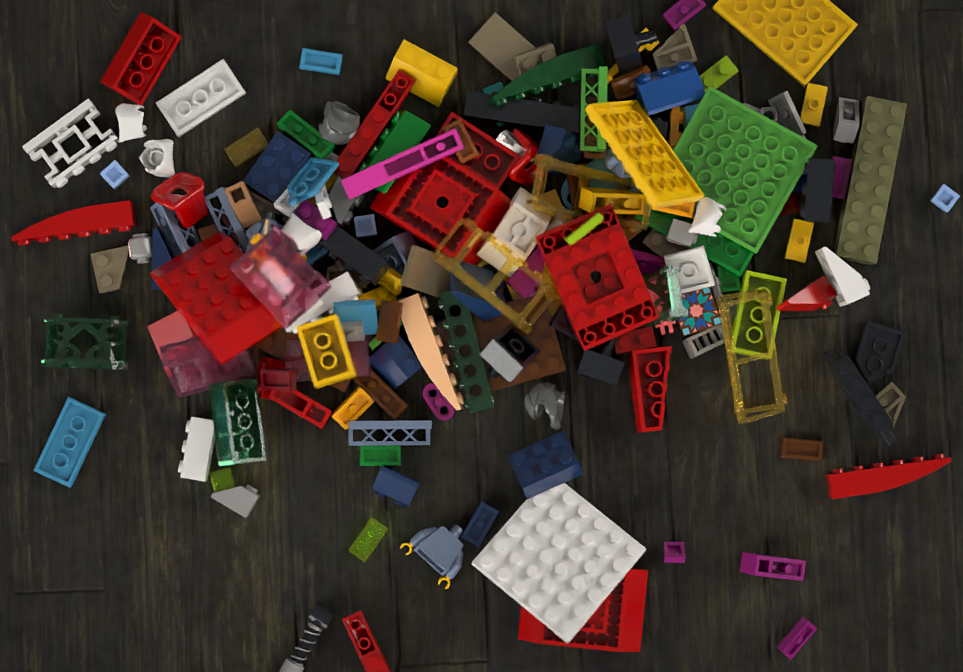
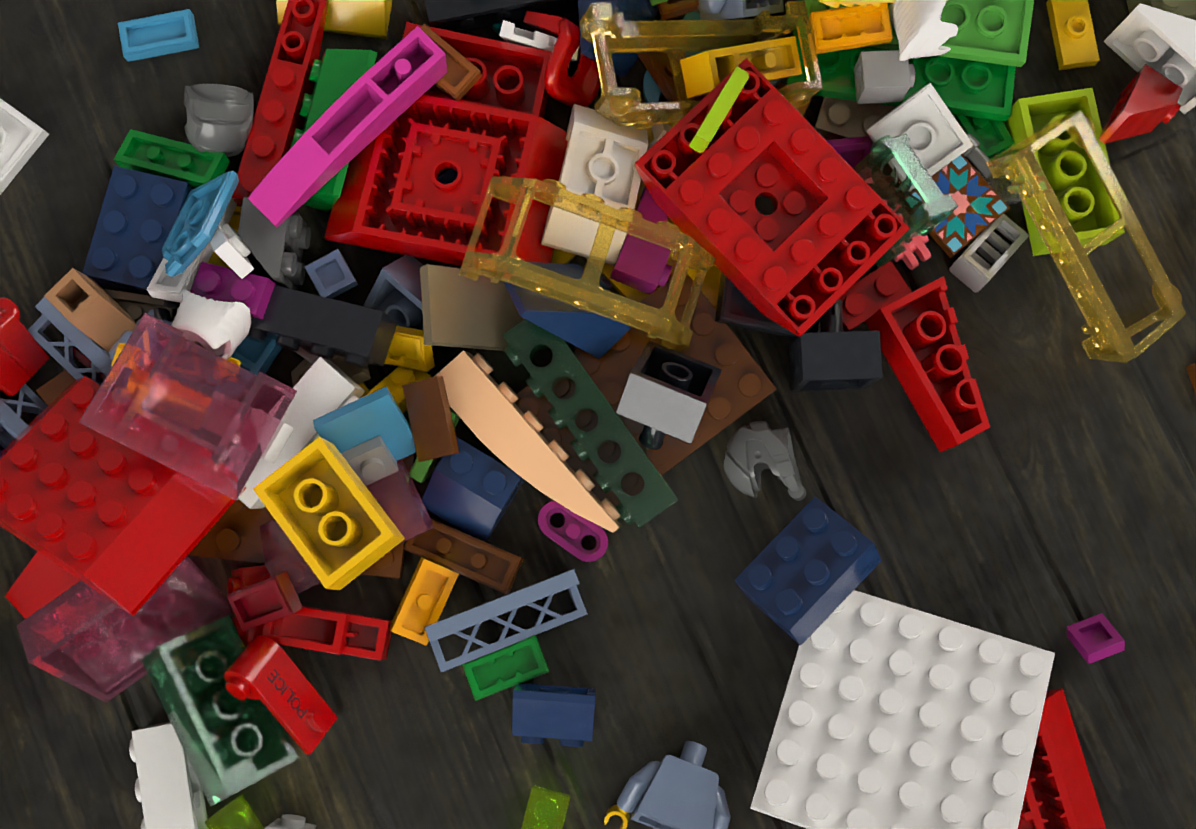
camera: 20 degrees left, 5 degrees down
clear yellow plate [224,128,269,167] -> none
dark blue plate [461,501,499,547] -> none
none -> red door [224,635,338,755]

